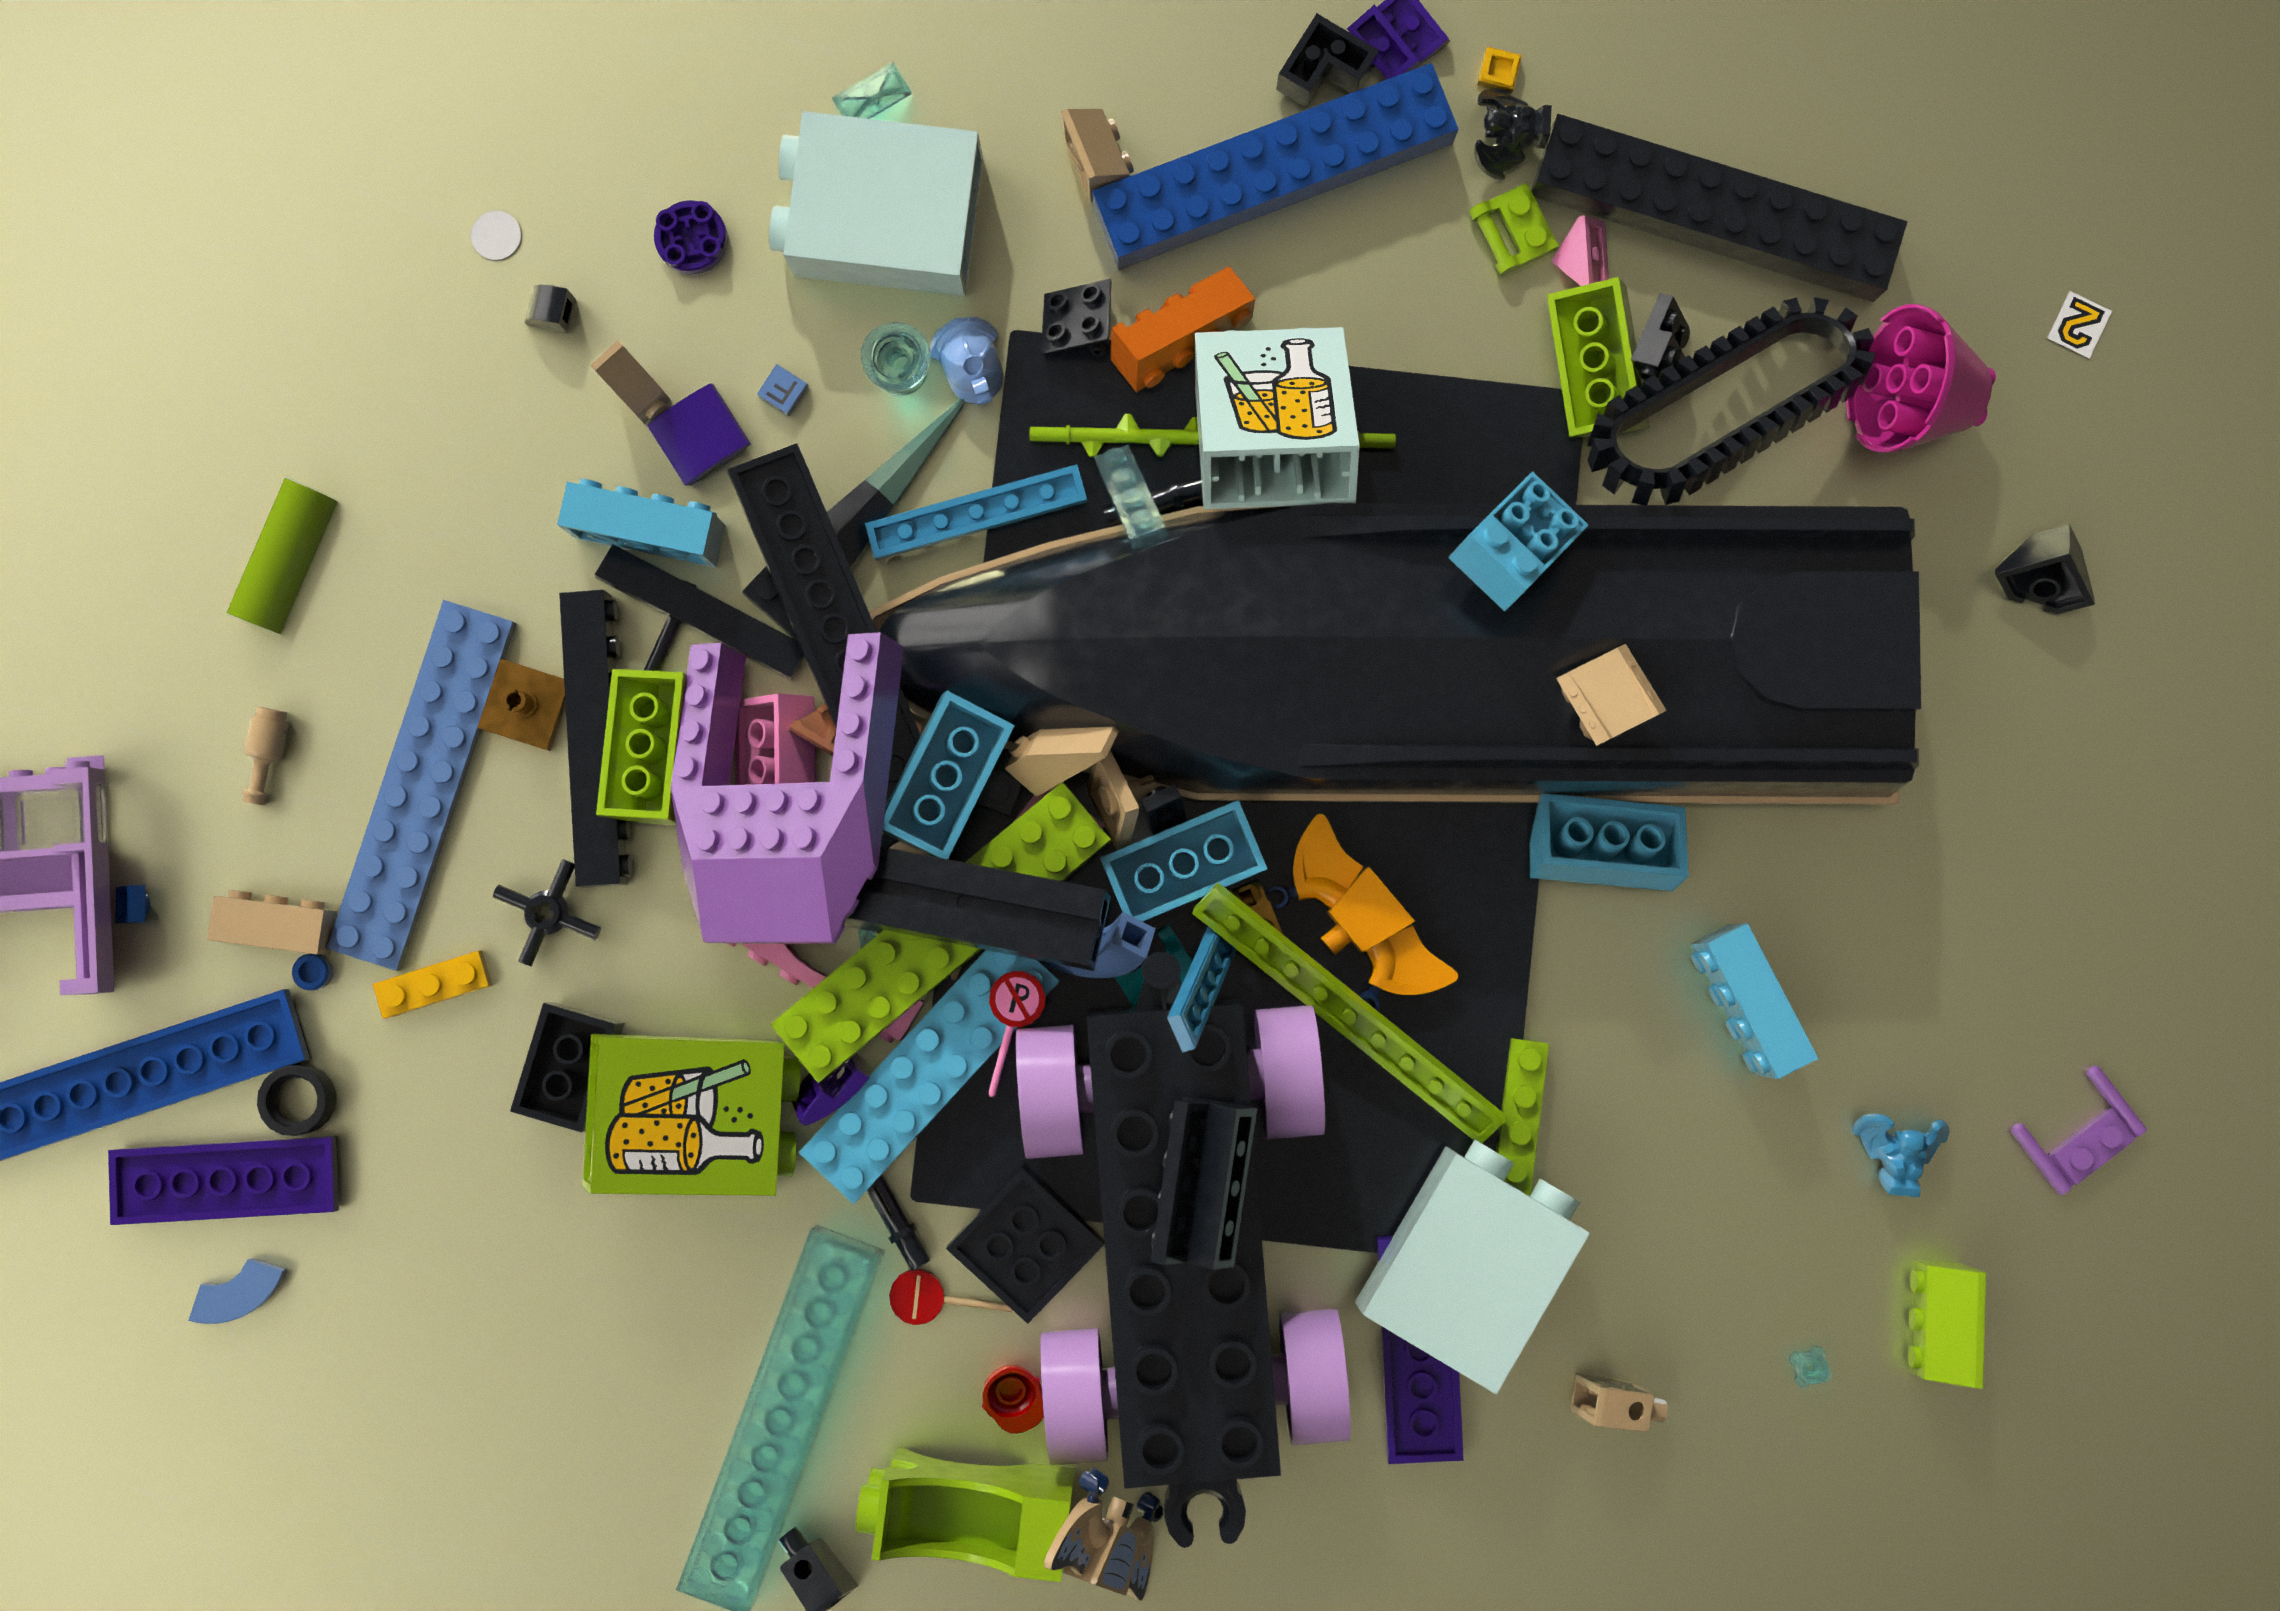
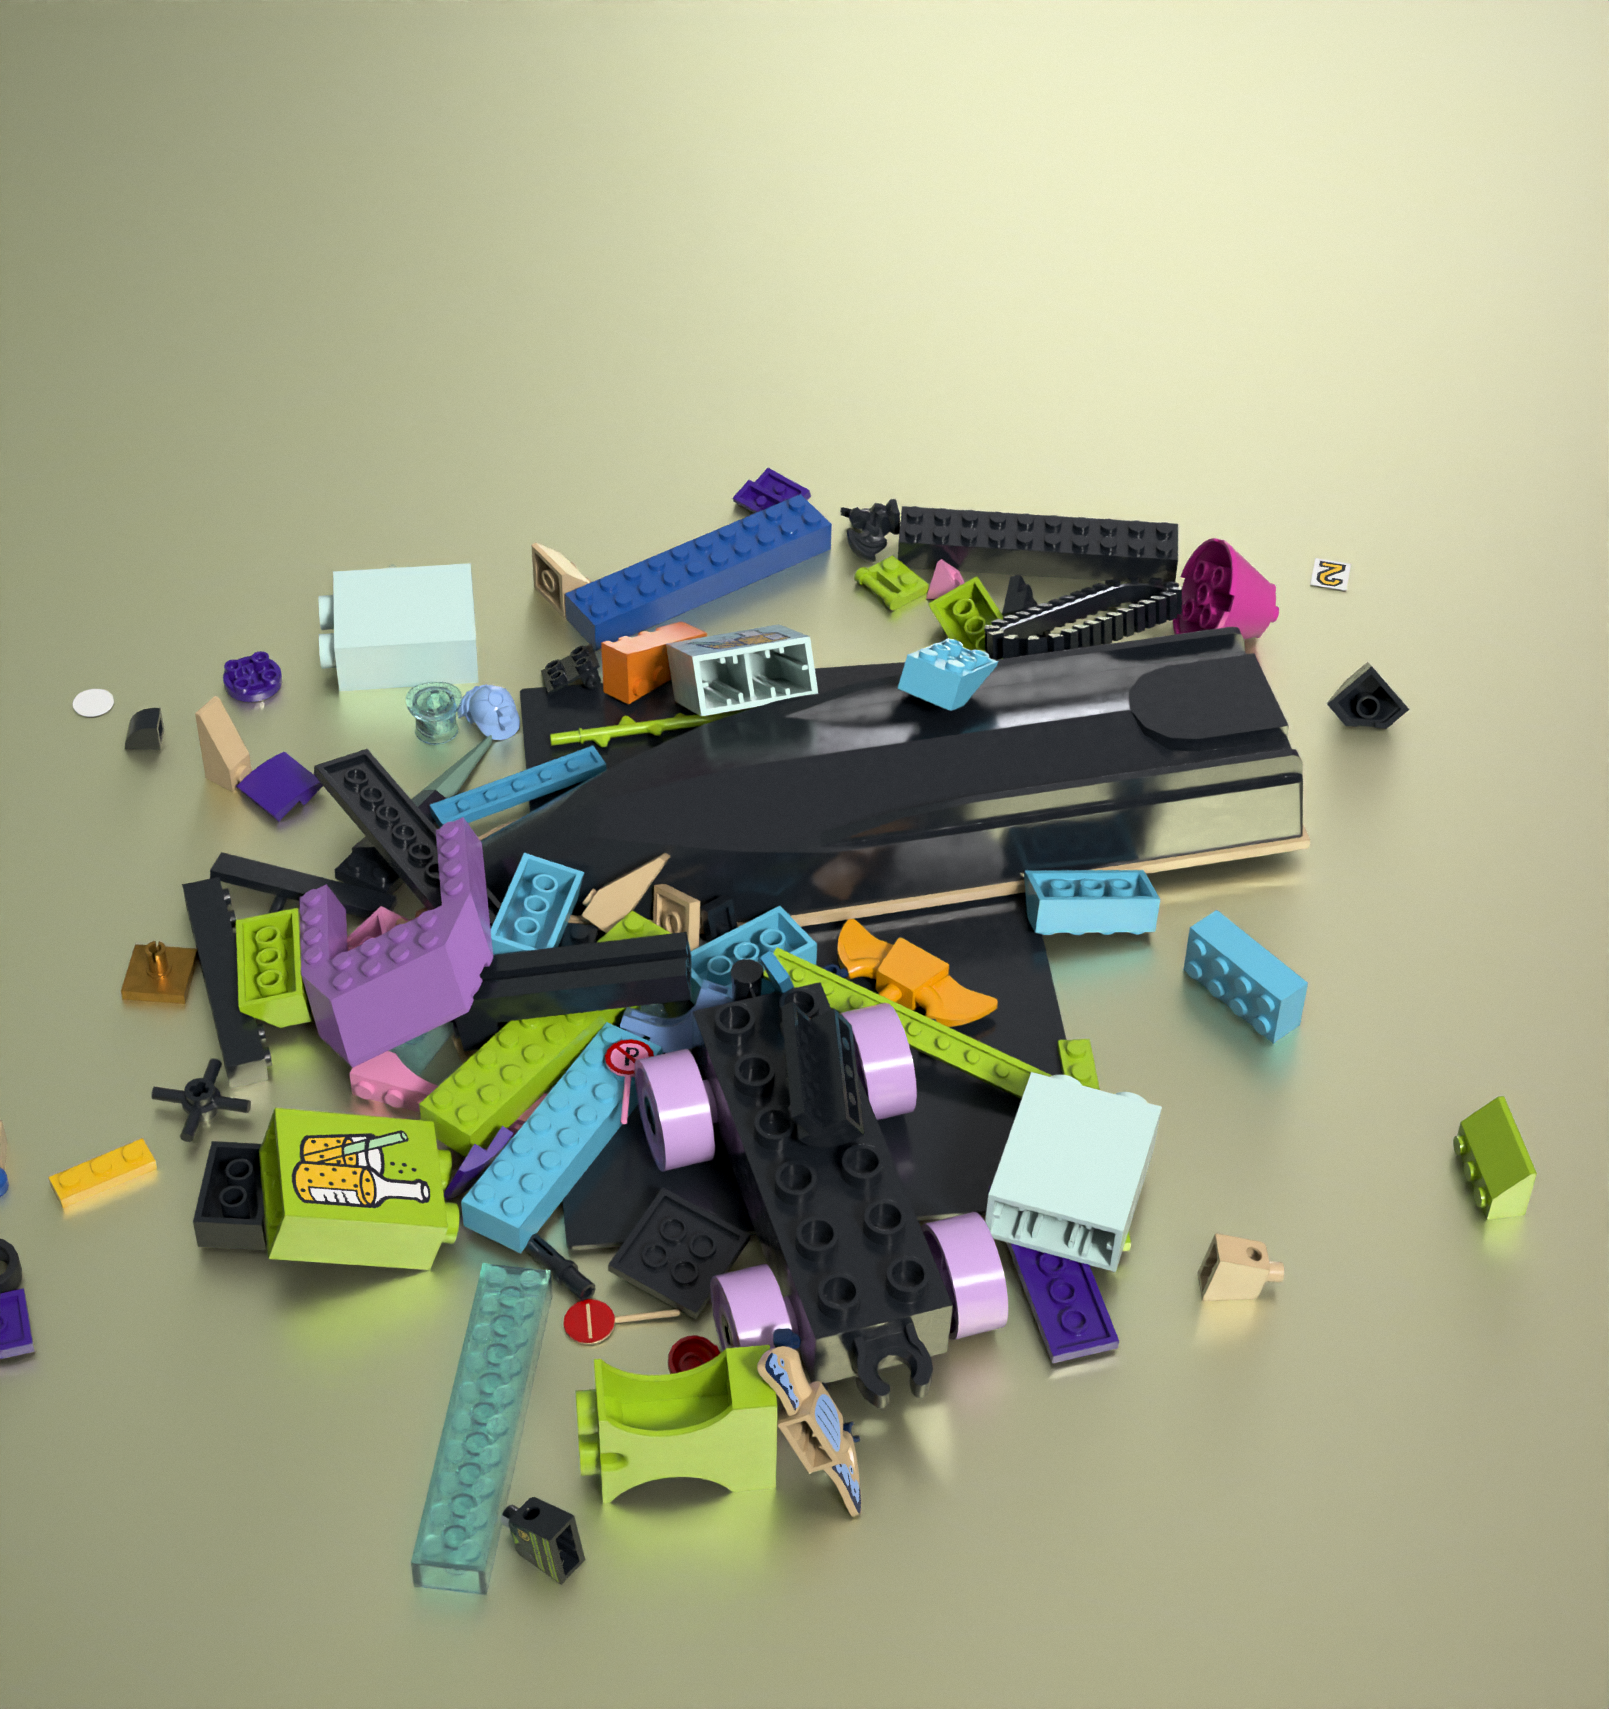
camera: 15 degrees left, 40 degrees down
medium blue plate [326,600,516,971] -> none
medium azure brick [557,479,726,568] -> none
medium blue tile [757,364,809,416] -> none
clear light blue plate [1094,445,1169,550] -> none
black brick [1276,13,1379,108] -> none
yellow tile [1477,47,1522,94] -> none
tan slope [1556,644,1667,746] -> none
clear light blue plate [1789,1346,1831,1388] -> none
dark azure animal [1852,1113,1950,1197] -> none
medium lavender plate [2011,1065,2147,1195] -> none

